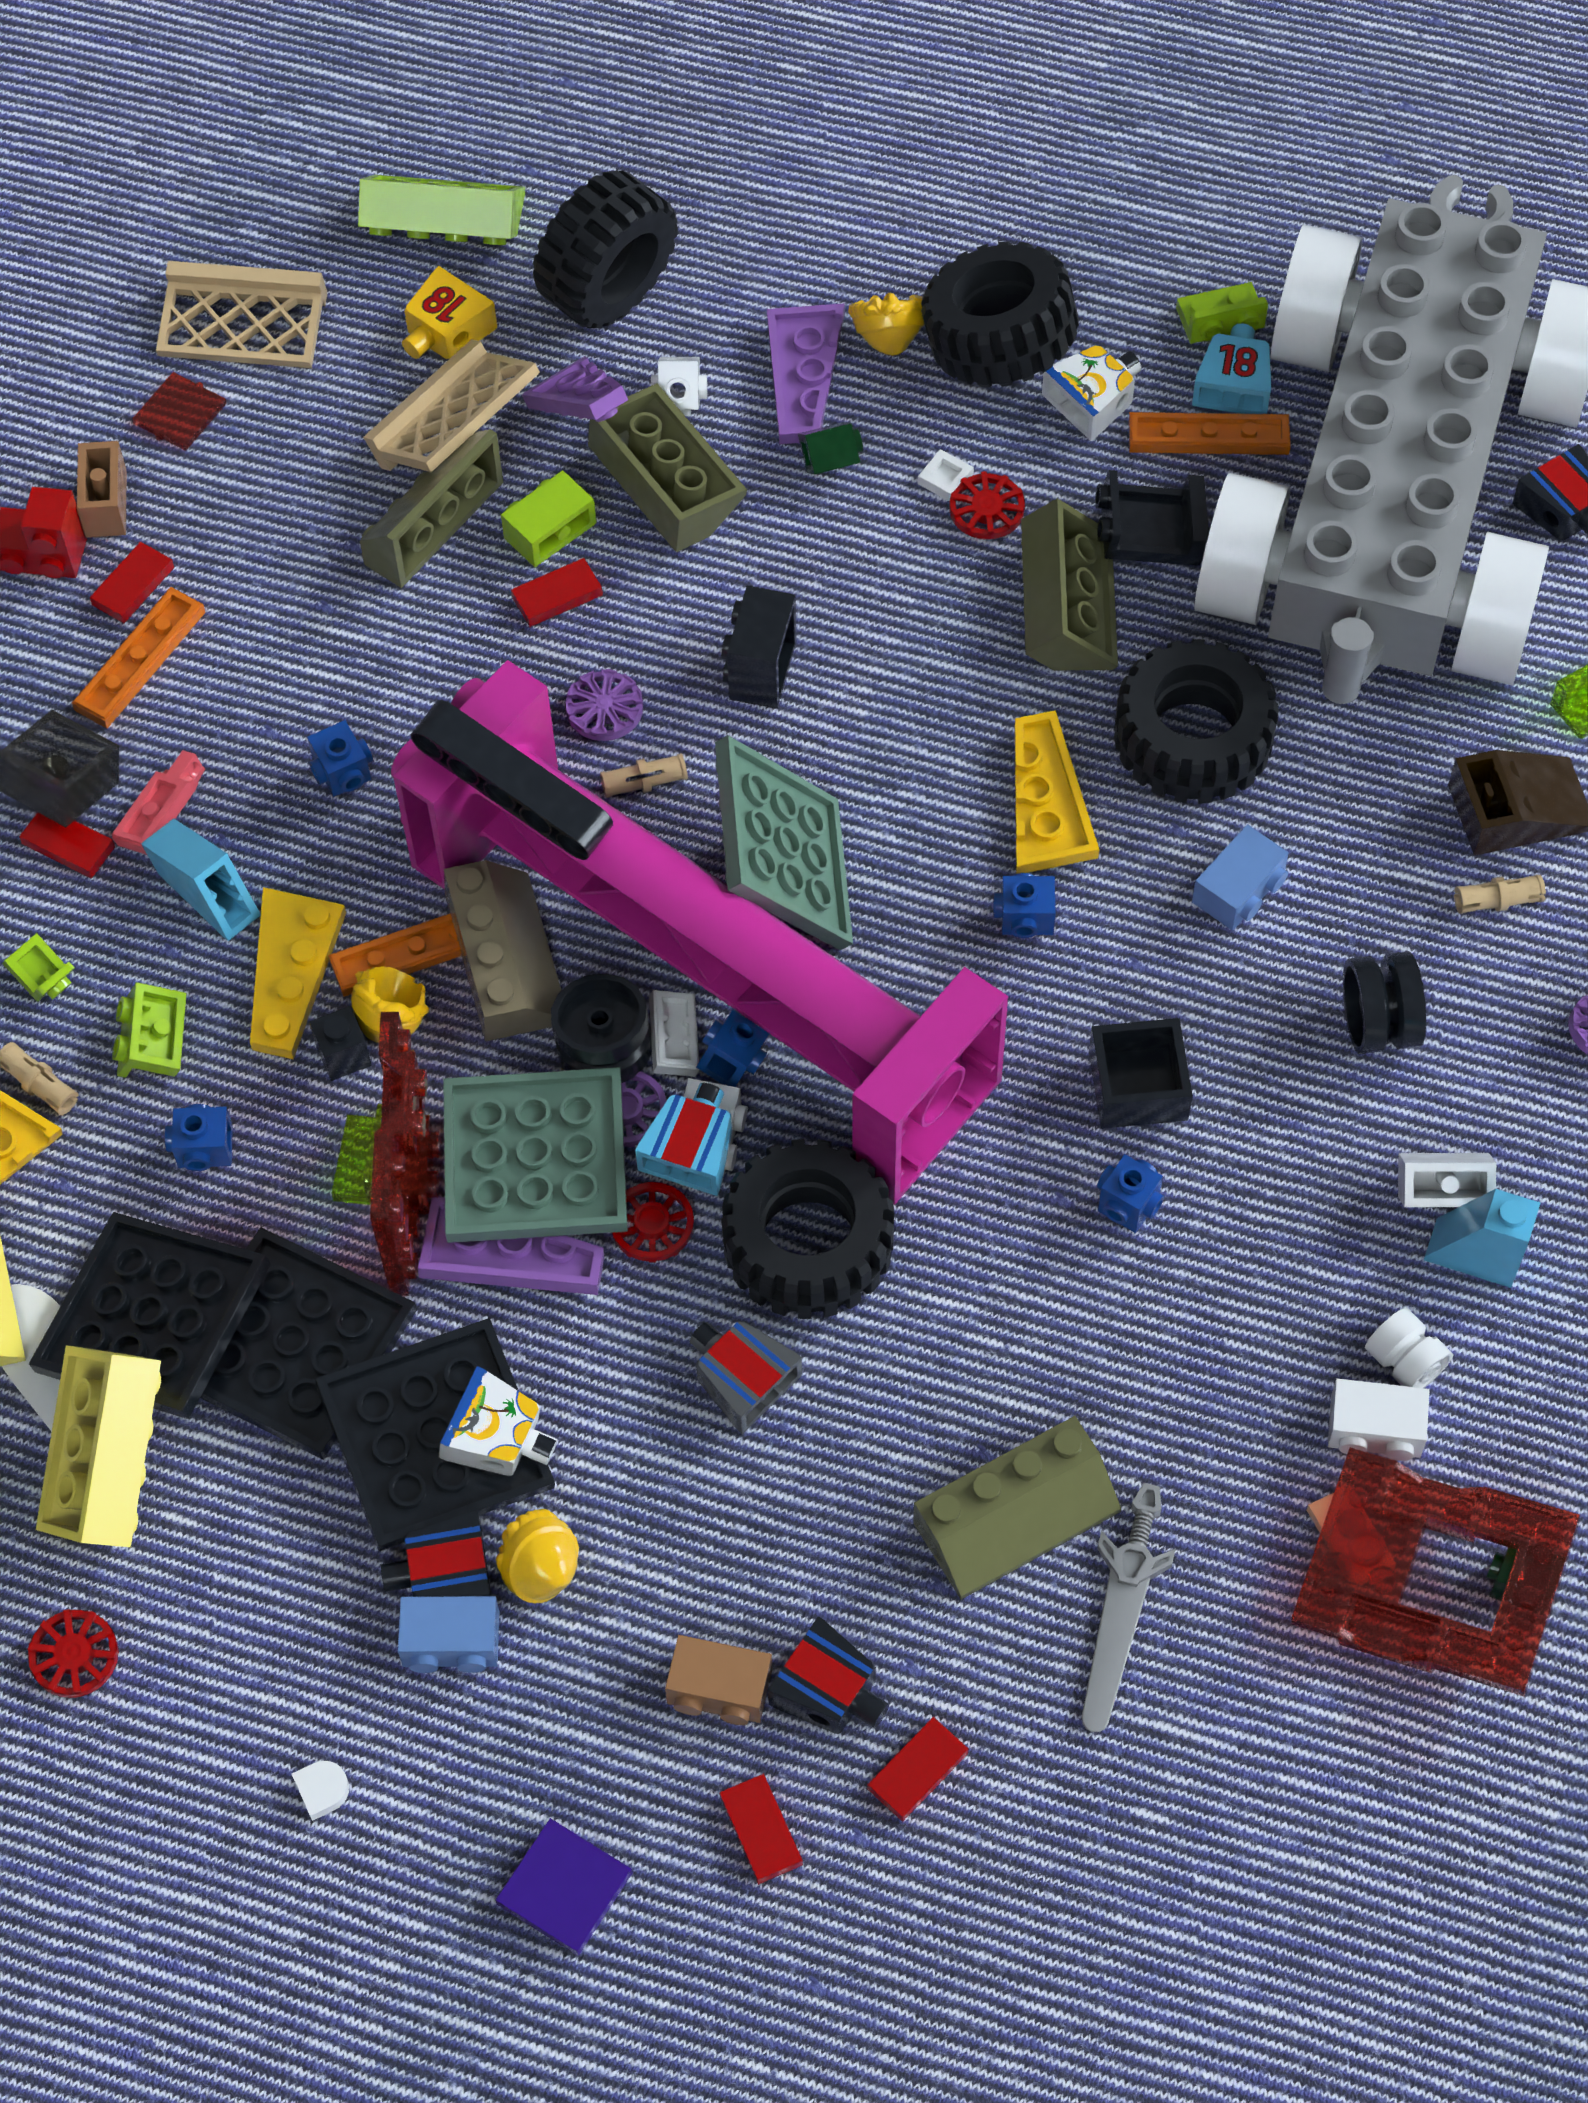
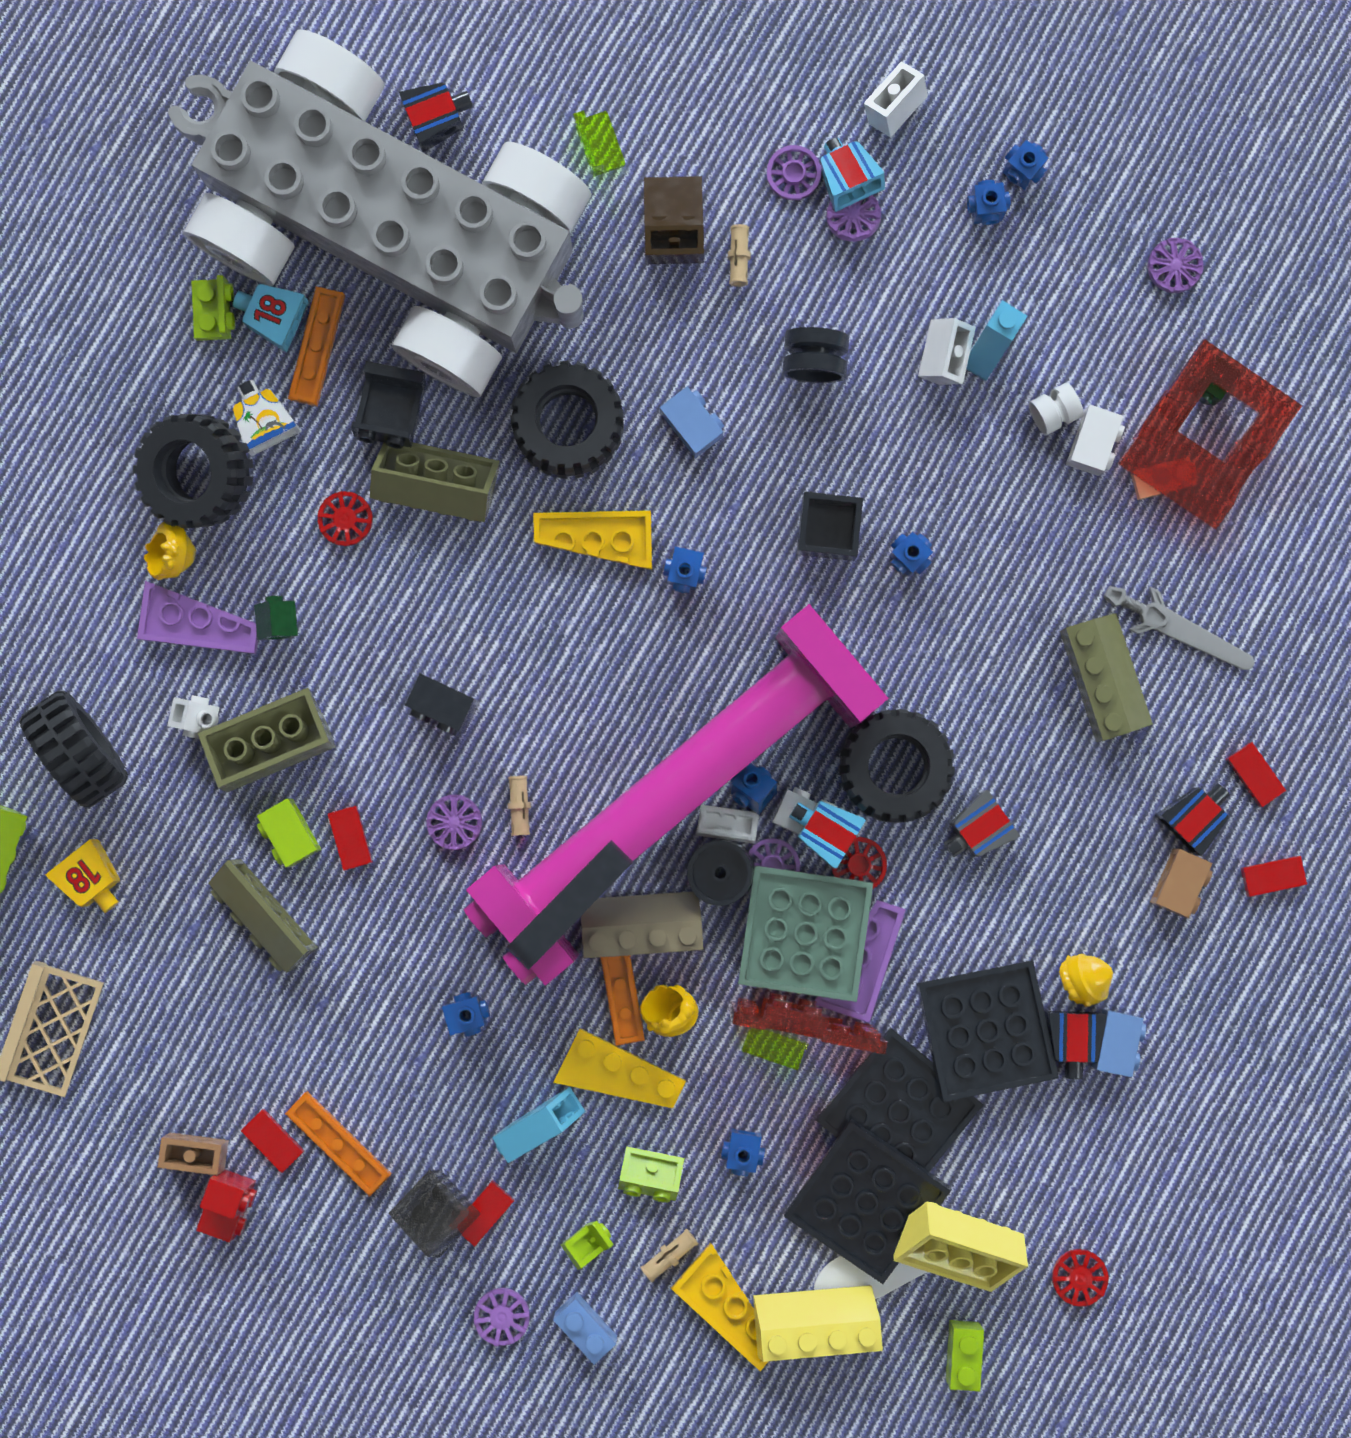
camera: 80 degrees left, 25 degrees up
coral hinge [112,750,205,855] -> none
clear red piece [132,372,227,451] -> none
white tile [292,1761,349,1821] -> none
black brick [309,1006,372,1081] -> none
tan fence [363,339,540,472] -> none
torso [439,1366,558,1476] -> none
dark purple tile [495,1818,632,1956] -> none
medium lavender wing [521,356,628,422] -> none
sand green plate [715,735,853,950] -> none
white tile [918,449,974,501] -> none

